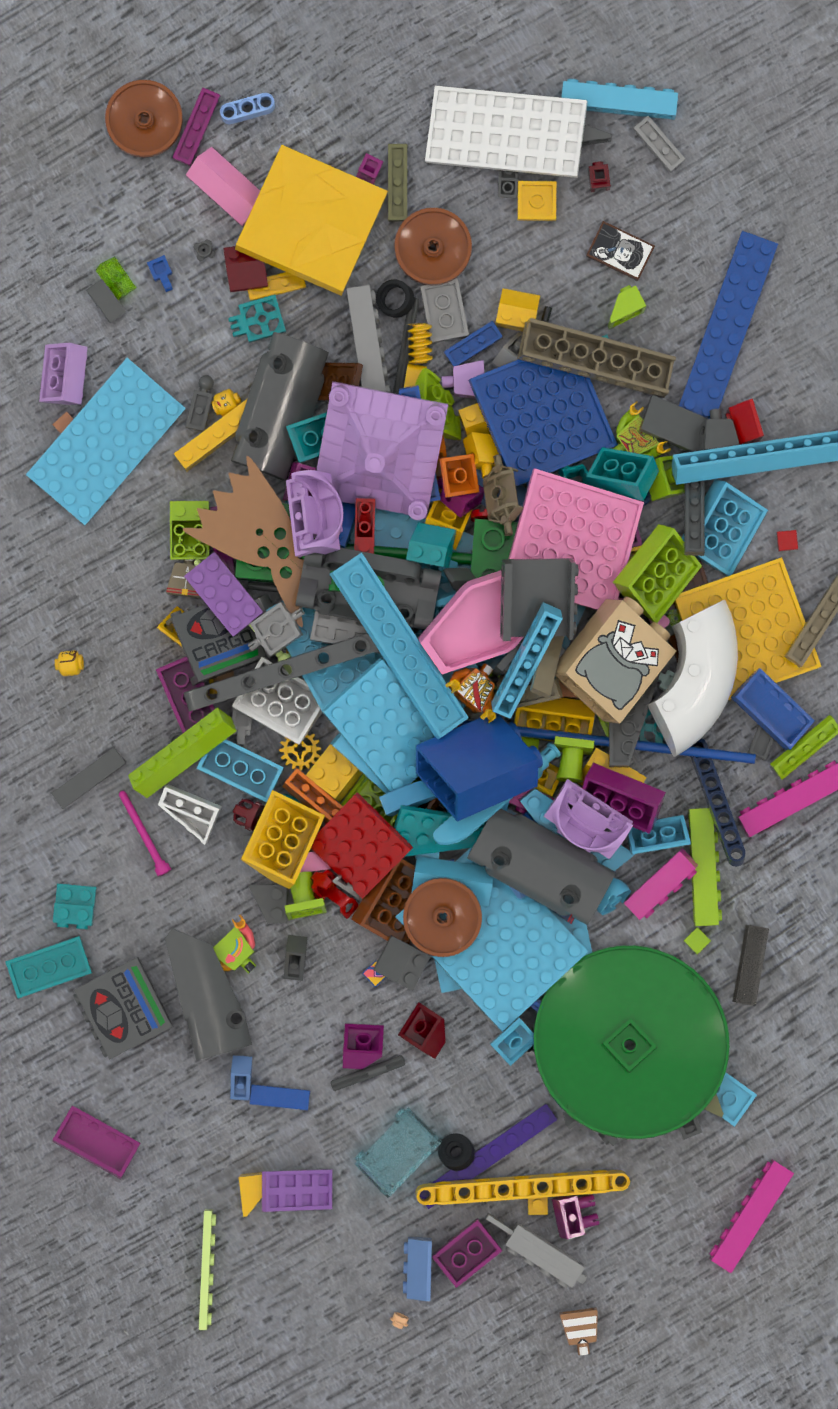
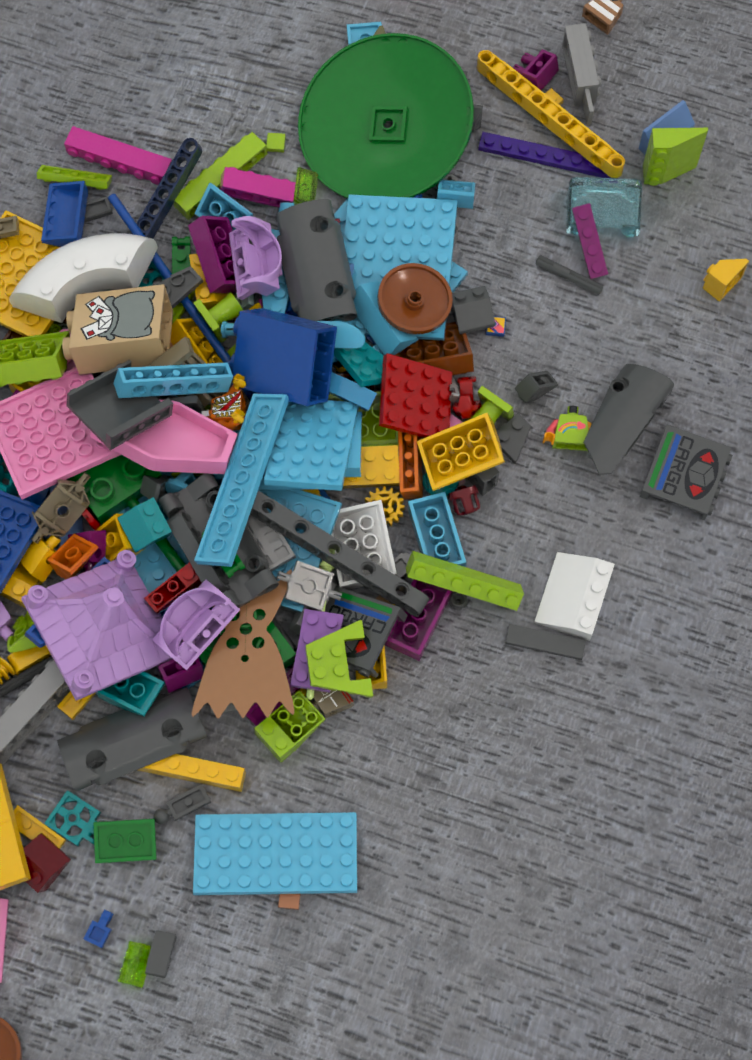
camera: 130 degrees left, 15 degrees down
teal plate [5,936,92,998] -> none
lavender slope [39,343,87,405] -> none
teal plate [53,884,97,929] -> none
yellow head [55,650,84,676] -> none
dark pink piece [119,791,172,877] -> none
white wedge [158,784,222,845] -> none
dark grey plate [193,239,215,261] -> none
yellow head [211,389,242,417] -> none
medium blue slope [230,1055,252,1101] -> none
blue tile [250,1084,310,1110] -> none
medium lavender plate [262,1169,332,1212] -> none
reddish brown tile [318,362,363,402] -> none
magenta slope [343,1023,384,1069] -> none
light nougat plate [390,1312,409,1329] -> none
dark red slope [398,1002,446,1059] -> none
magenta brick [432,1218,502,1288] -> none
black tyre [438,1133,475,1171] -> none
clear smoke fence [732,925,769,1006] -> none
none -> green plate [93,818,157,863]
none -> green plate [172,236,191,274]
none -> clear neon green slope [294,167,318,204]
none -> lime wing [305,620,373,698]
none -> white slope [534,552,615,641]
none -> magenta plate [572,203,608,279]
none -> lime slope [643,127,708,186]

